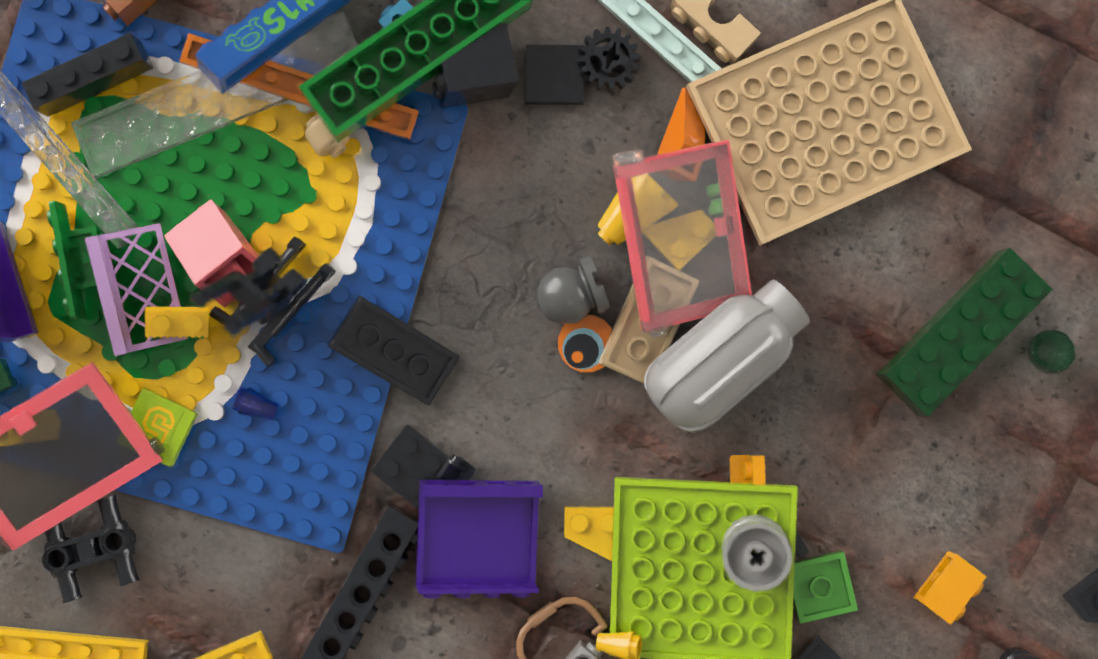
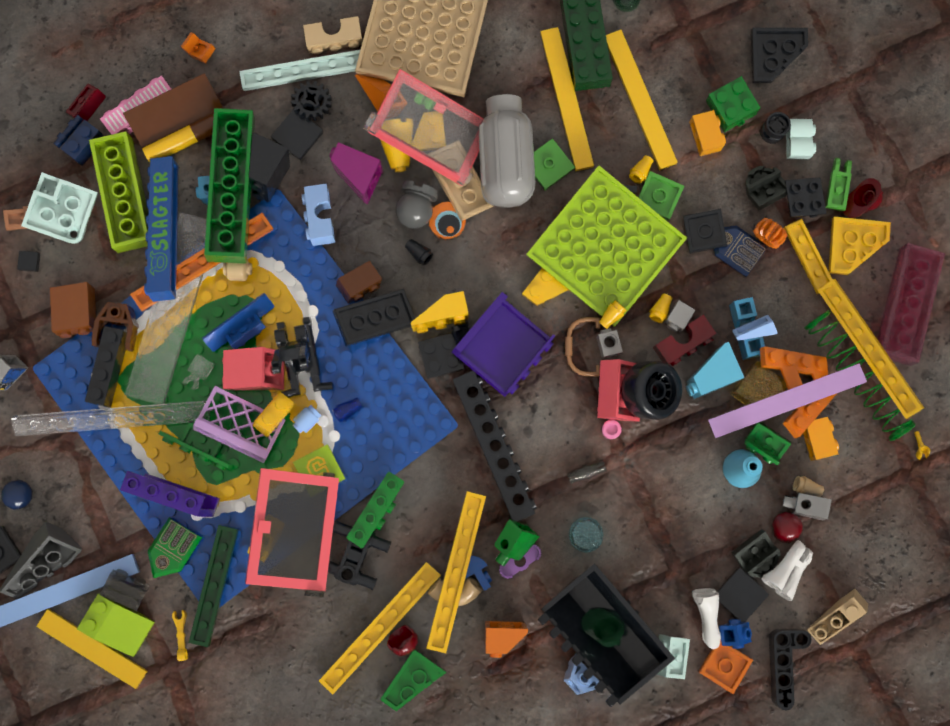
camera: 60 degrees left, 5 degrees down
light grey wheel [722,515,792,591] -> none
light orange bracket [729,455,766,485] -> none
none -> reddish brown piece [92,302,139,352]
none -> clear plate [183,354,215,390]
none -> blue bracket [202,293,275,352]
none -> light blue brick [293,405,322,433]
none -> light blue arch [302,184,335,246]
none -> magenta slope [329,142,383,204]
none -> reddish brown brick [336,261,382,304]
none -> green bracket [346,472,404,548]
none -> black cone [405,239,433,265]
none -> yellow slope [411,291,469,333]
none -> bright green plate [534,138,575,191]
none -> yellow tile [540,27,594,172]
none -> yellow tile [606,30,678,171]
none -> yellow cone [629,155,653,184]
none -> green brick [706,76,761,133]

